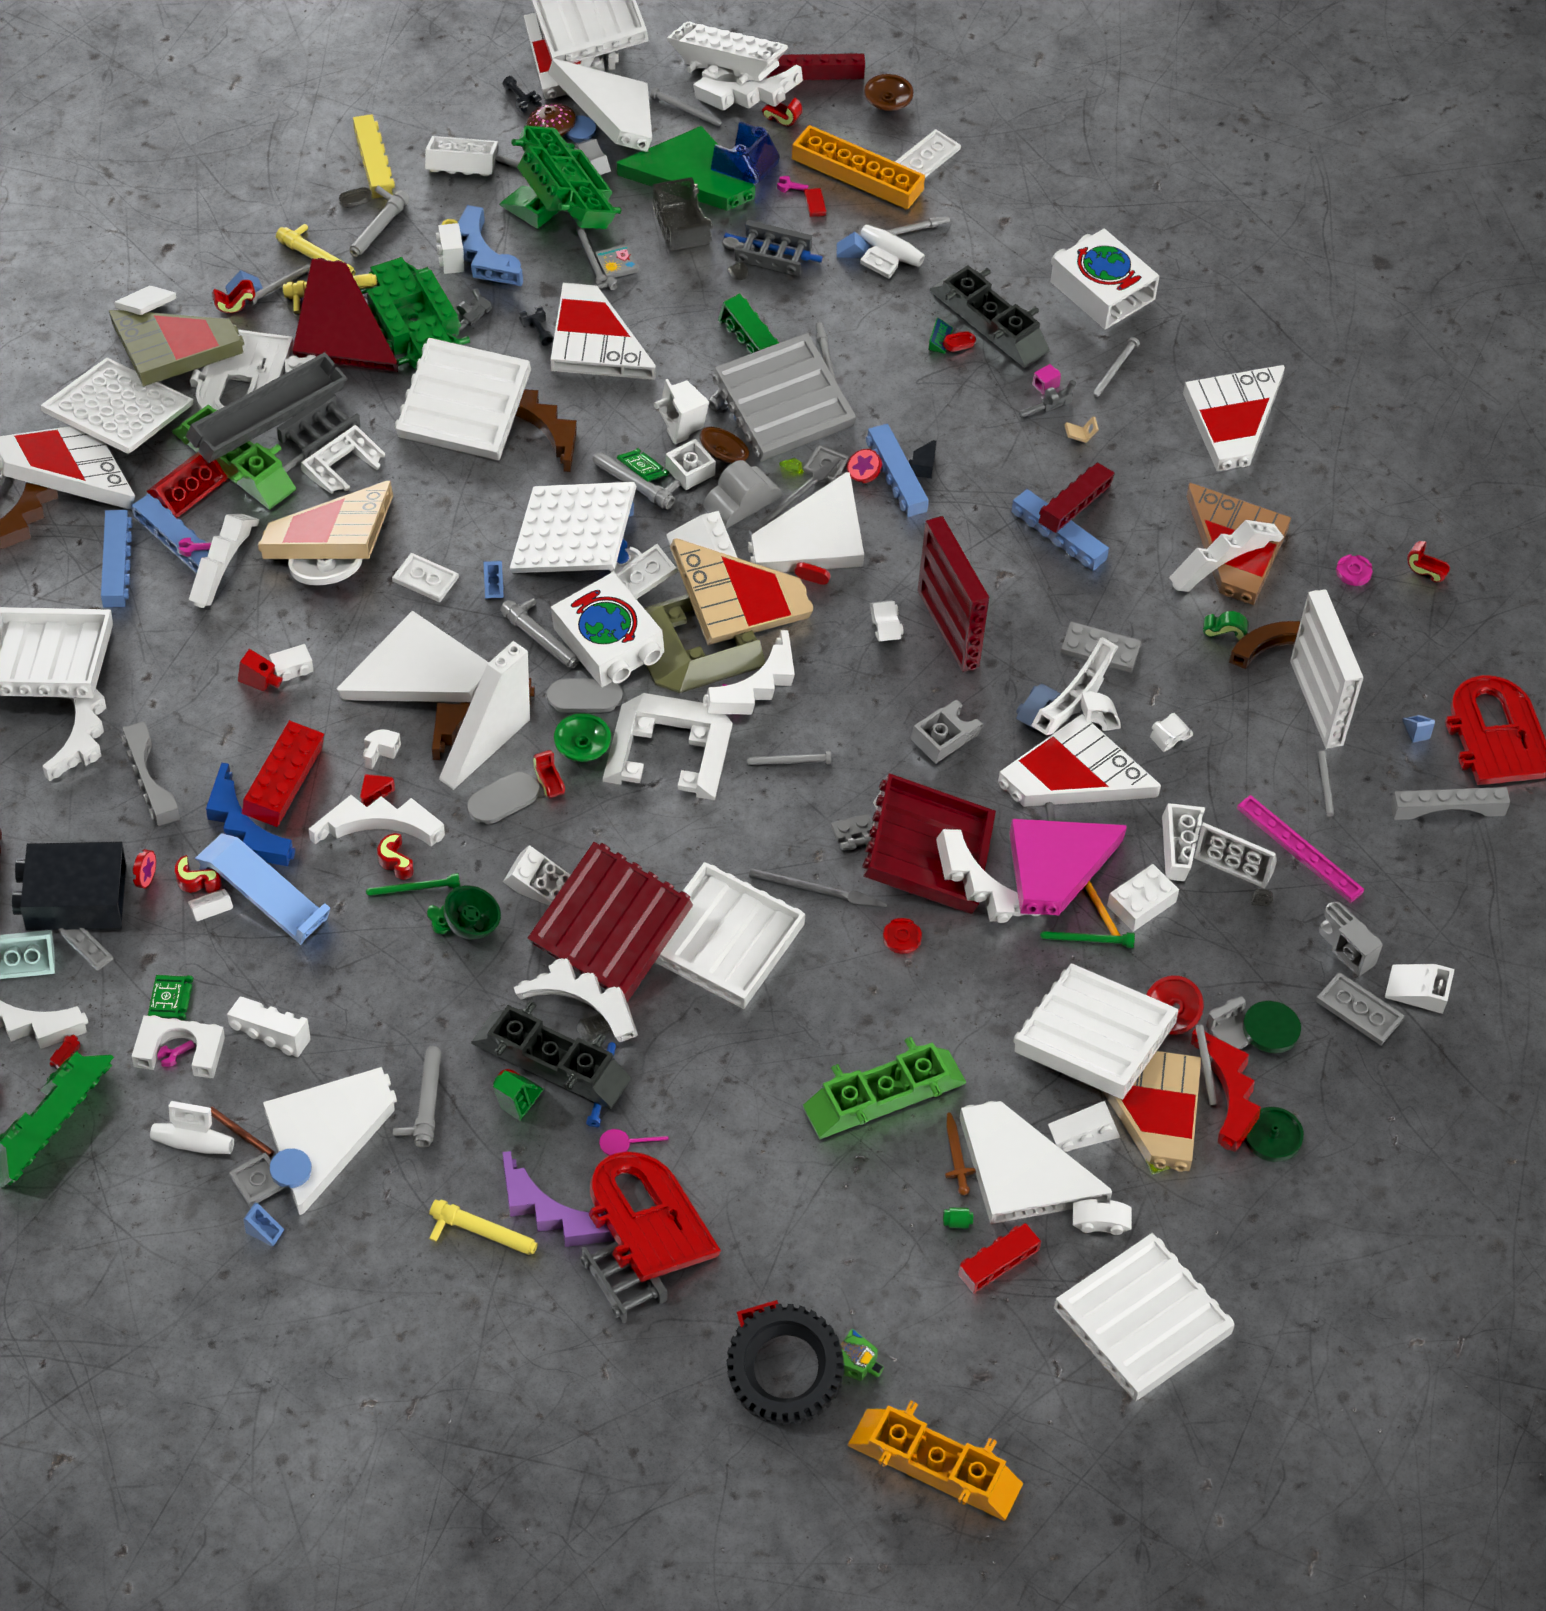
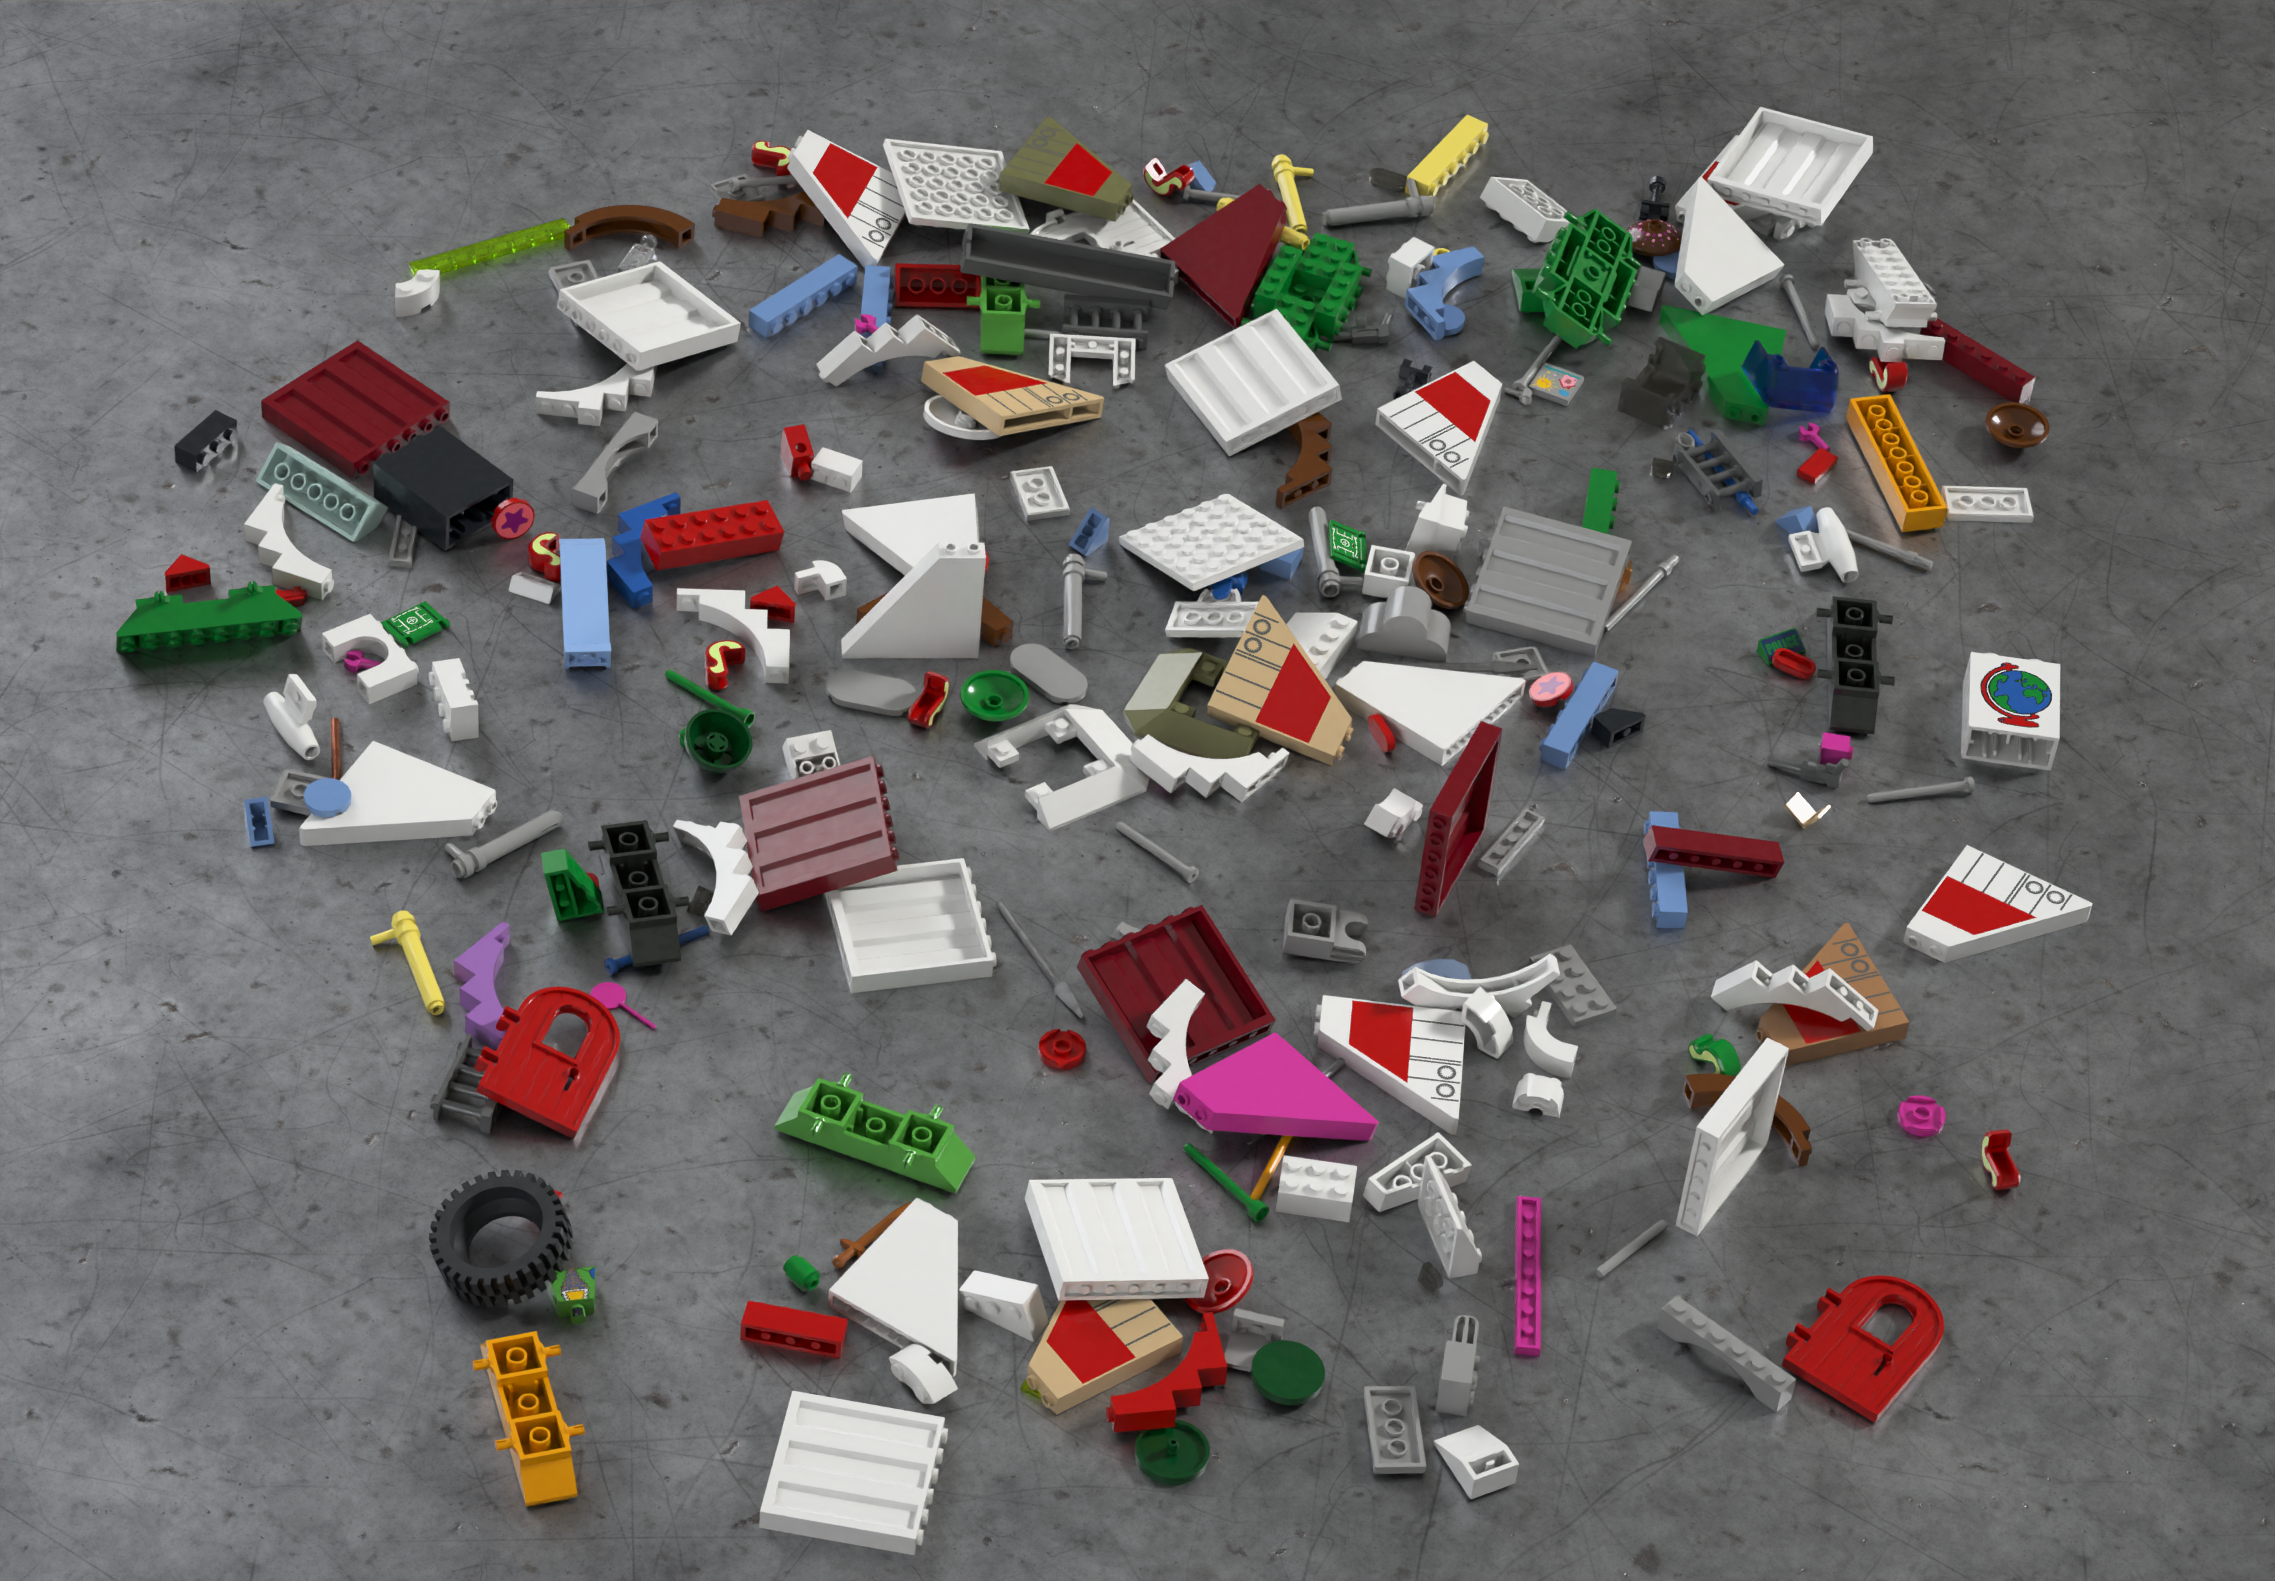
camera: 45 degrees right, 10 degrees down
white tile [114,286,176,315] -> none
white brick [551,572,664,688] -> none
clear neon green slope [779,457,803,474] -> none
light grey bar [1195,1025,1218,1106] -> none
medium blue slope [1403,715,1435,743] -> none
none -> white arch [1523,1001,1578,1079]

